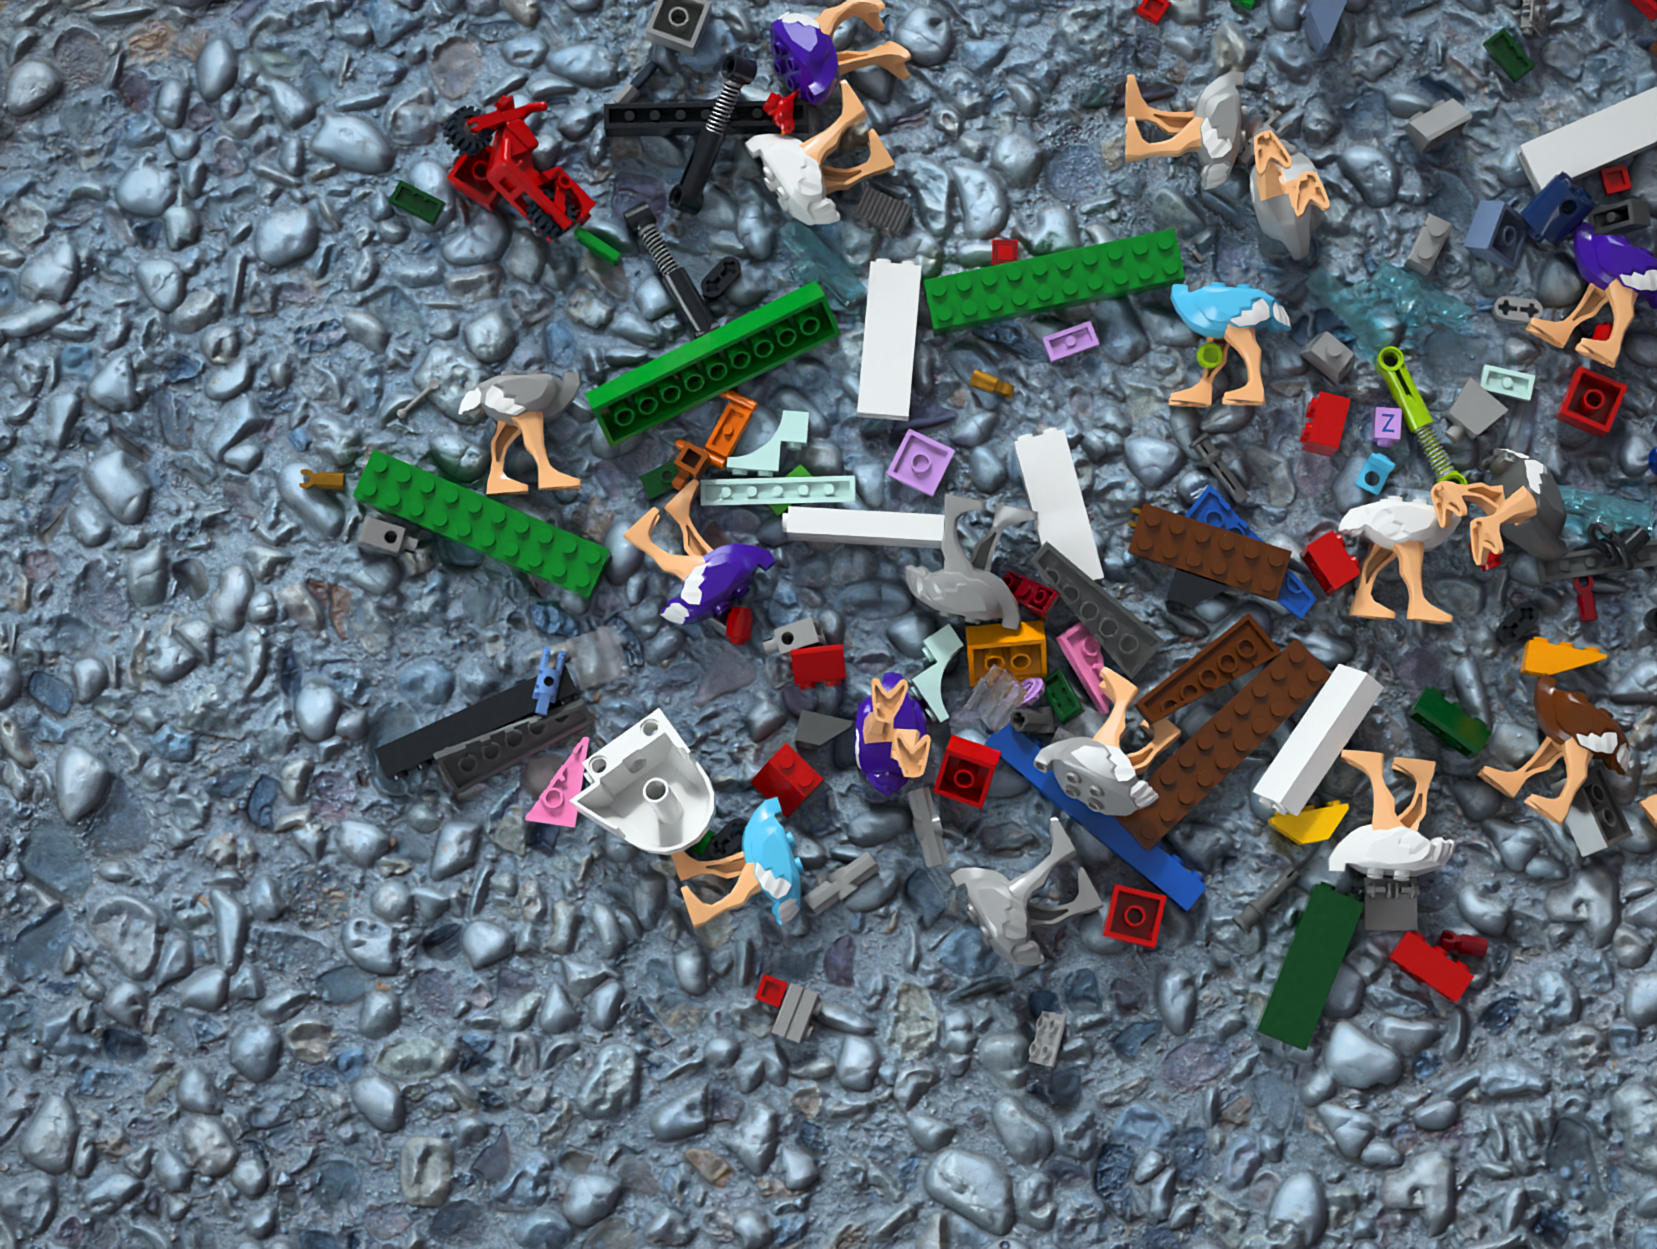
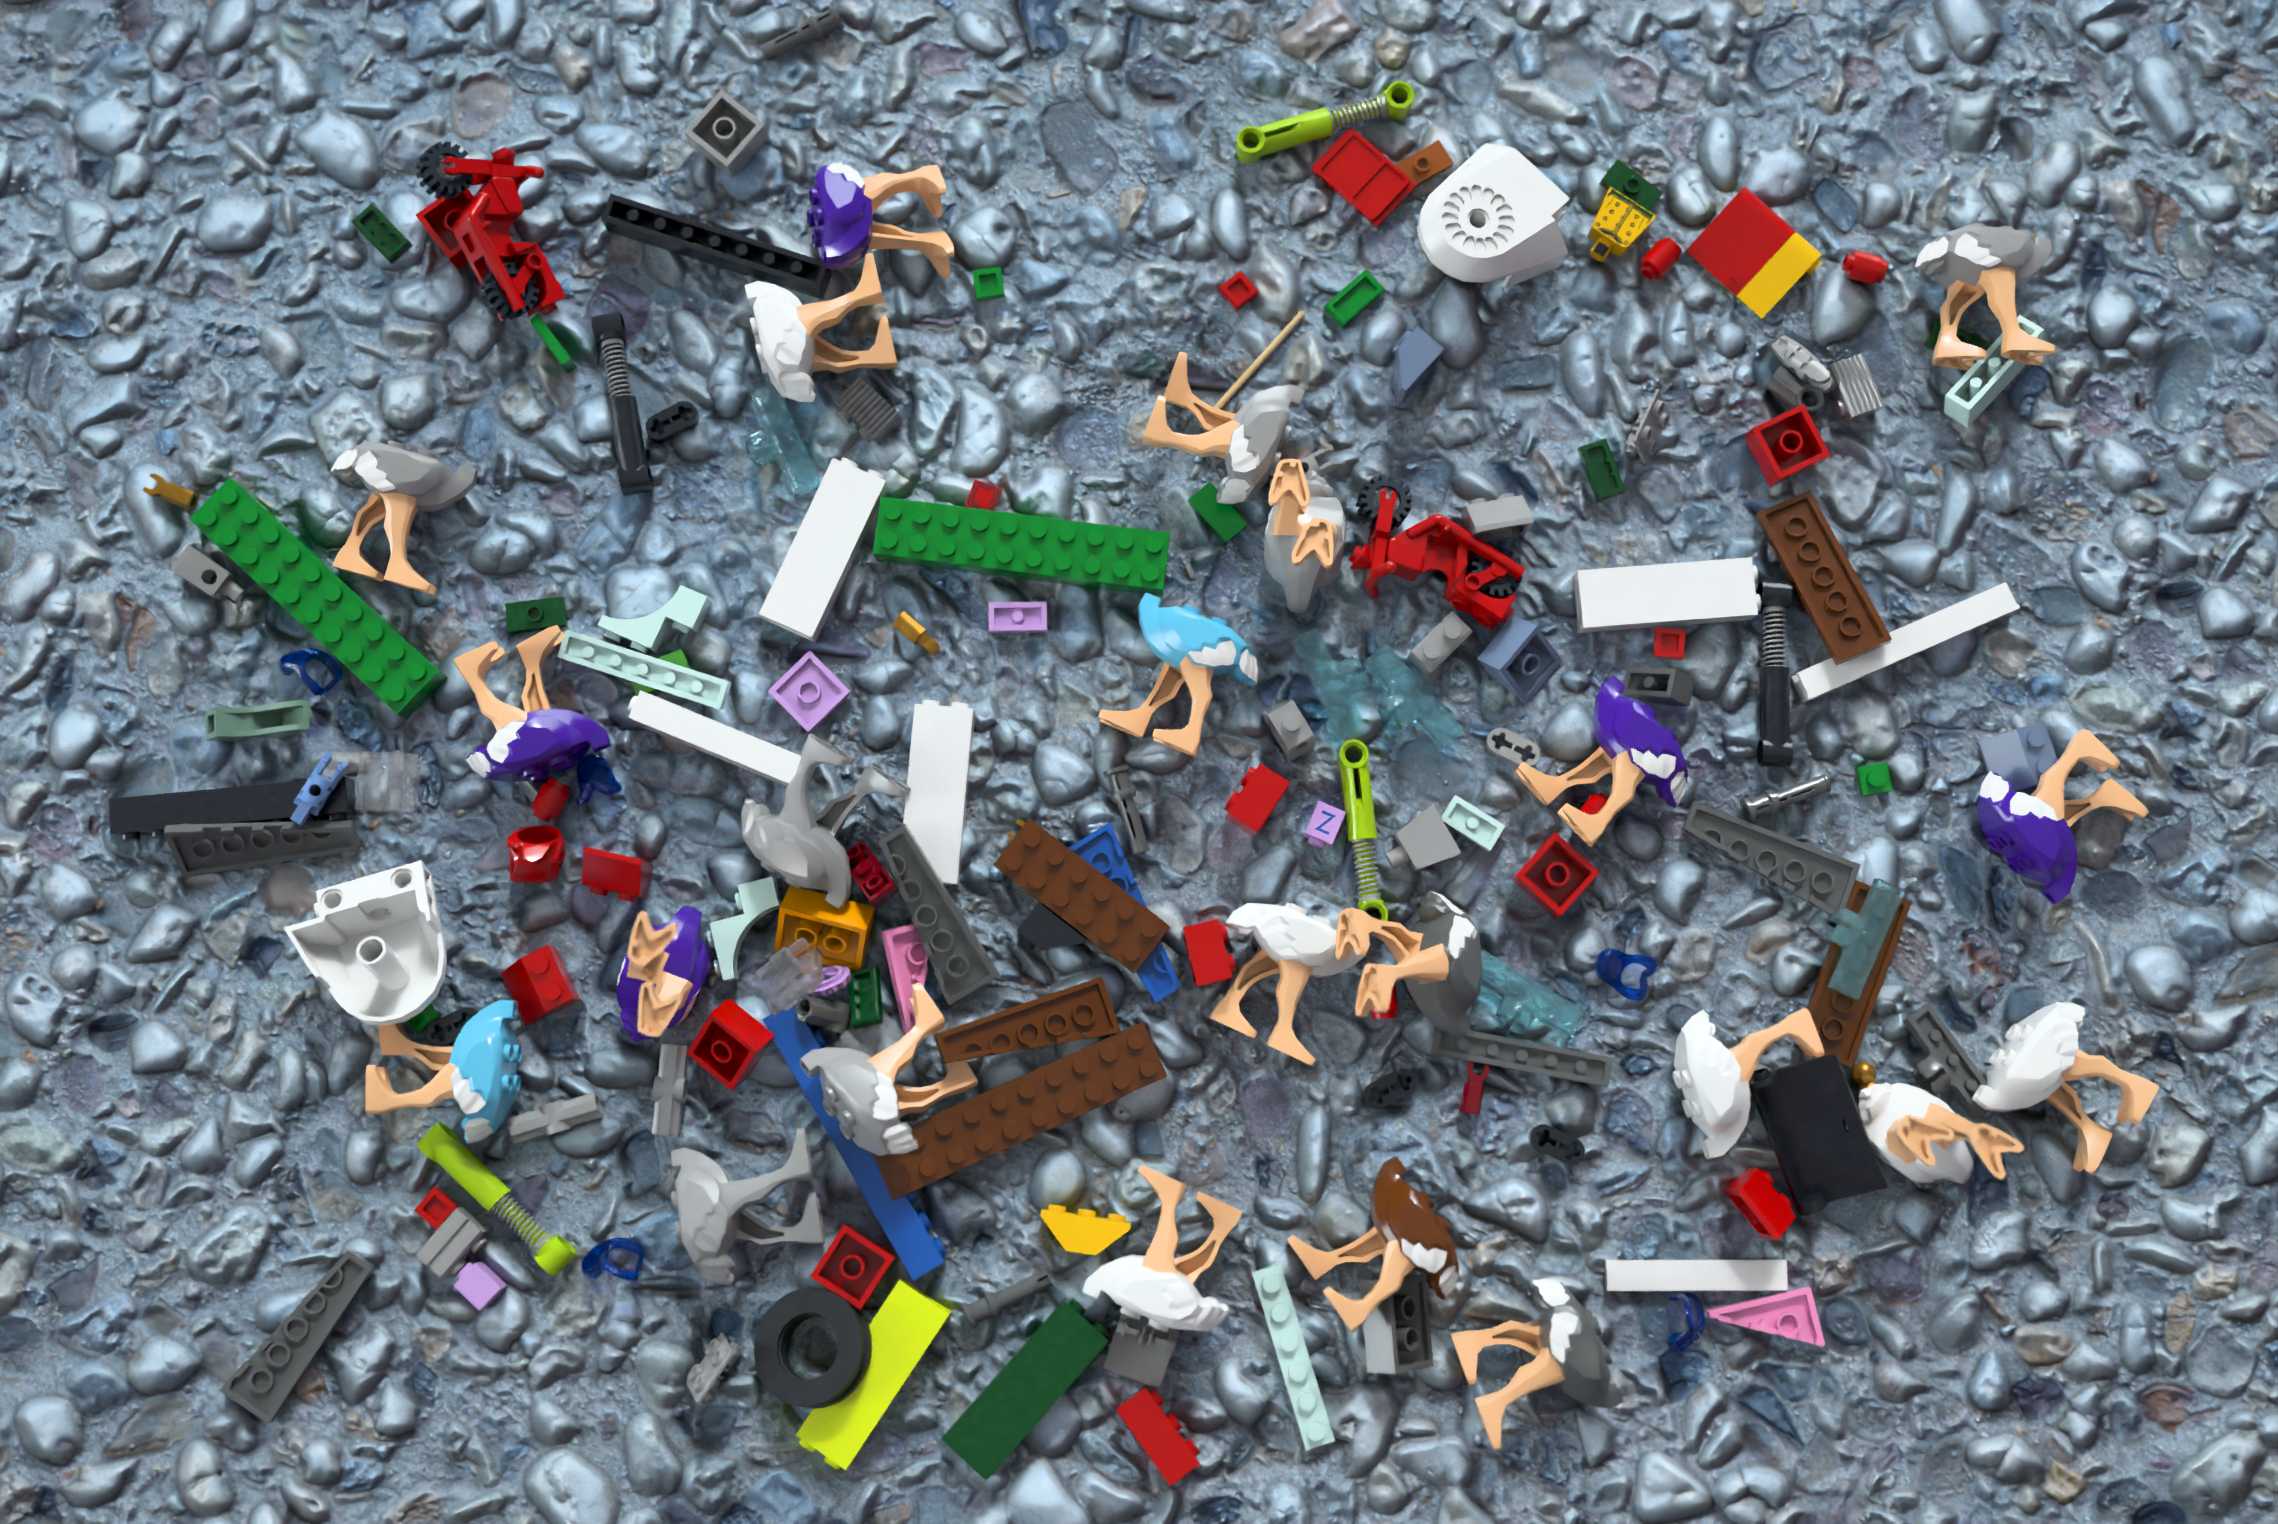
camera: 15 degrees right, 0 degrees up
light grey hinge [397,379,440,419] -> none
bright pink wing [525,737,590,828] -> none
green brick [585,281,841,448] -> none
piece [613,60,659,104] -> none
black piece [668,53,757,215] -> none
dark orange brick [671,441,712,491] -> none
orange plate [675,390,758,470] -> none
red animal [762,90,800,135] -> none
light grey torso [763,617,827,657] -> none
dark grey slope [794,710,852,751] -> none
lime tile [1196,343,1223,369] -> none
white brick [1252,664,1384,817] -> none
medium azure bracket [1356,453,1396,495] -> none
dark green slope [1405,687,1491,760] -> none
dark red bar [1440,930,1488,958] -> none
light orange slope [1520,637,1607,677] -> none
dark blue cylinder [1521,171,1596,247] -> none
black piece [1587,521,1651,571] -> none
none -> sand green arch [205,700,313,742]
none -> dark grey wing [219,1250,376,1424]
none -> clear blue piece [278,648,342,696]
none -> lime piece [417,1121,578,1277]
none -> lavender brick [454,1261,508,1311]
none -> red piece [506,825,566,884]
none -> clear blue piece [576,753,622,806]
none -> clear blue piece [581,1238,645,1282]
none -> black tyre [754,1288,872,1409]
none -> neon yellow brick [796,1278,951,1470]
none -> green plate [972,266,1005,302]
none -> green tile [1188,482,1248,545]
none -> tan axle [1199,311,1305,427]
none -> light aqua plate [1251,1263,1335,1450]
none -> red piece [1348,474,1525,630]

